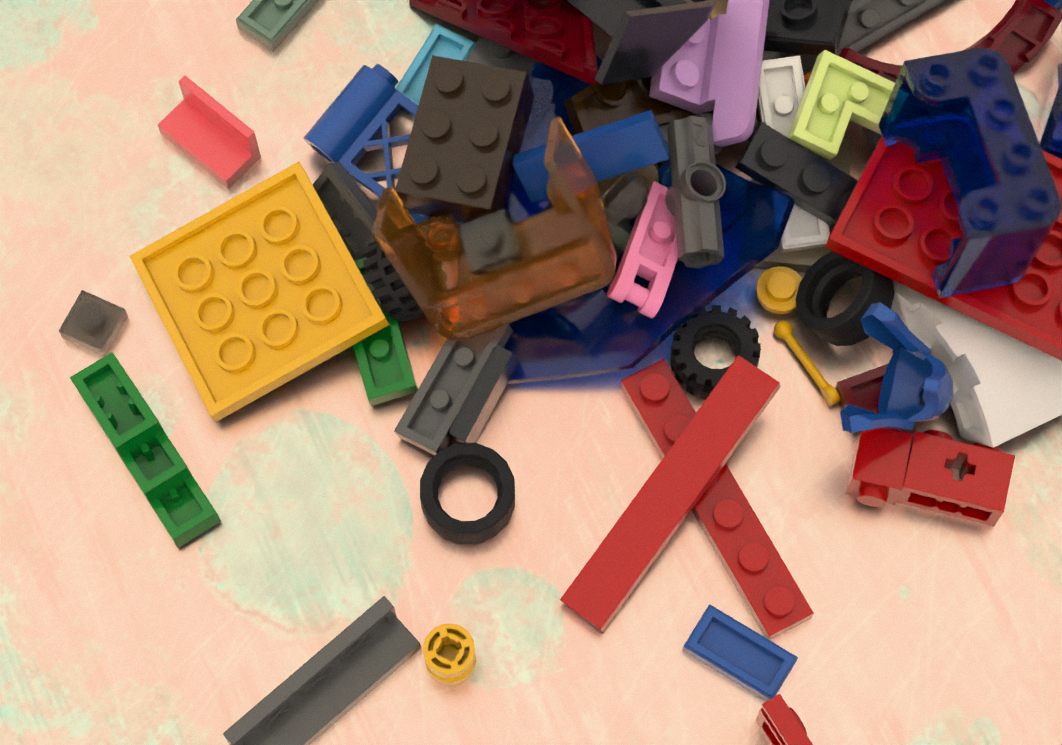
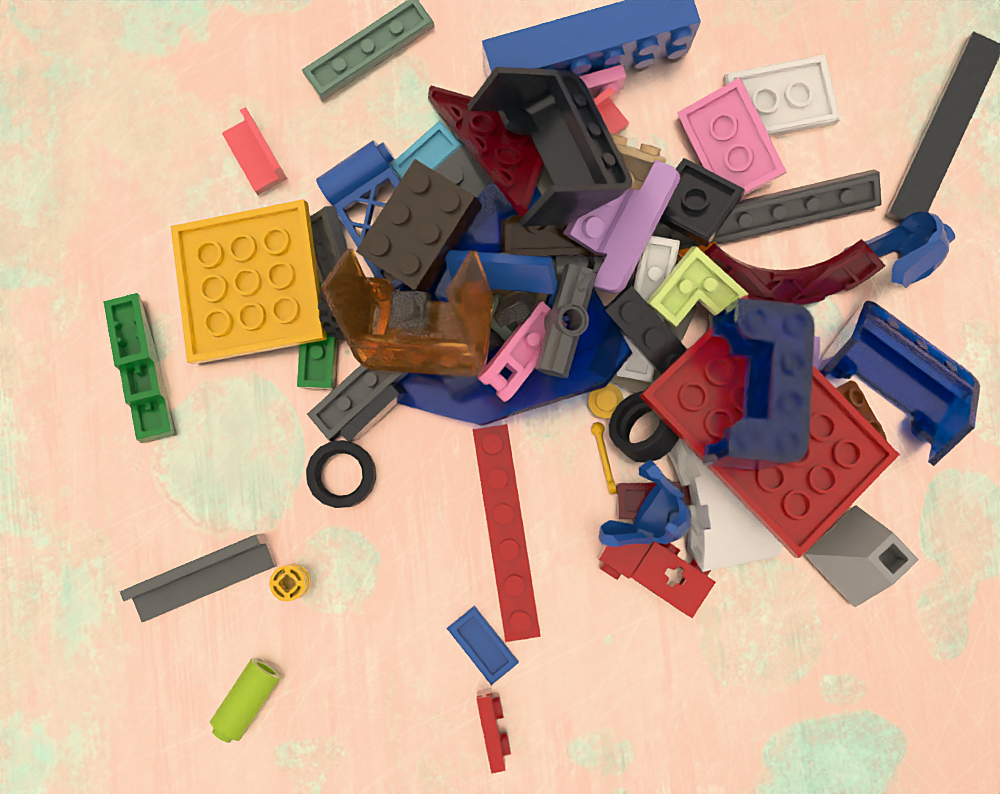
camera: 20 degrees right, 15 degrees up
clear smoke plate [58,290,128,356] -> none
red tile [560,355,781,632] -> none
black tyre [670,305,761,400] -> none

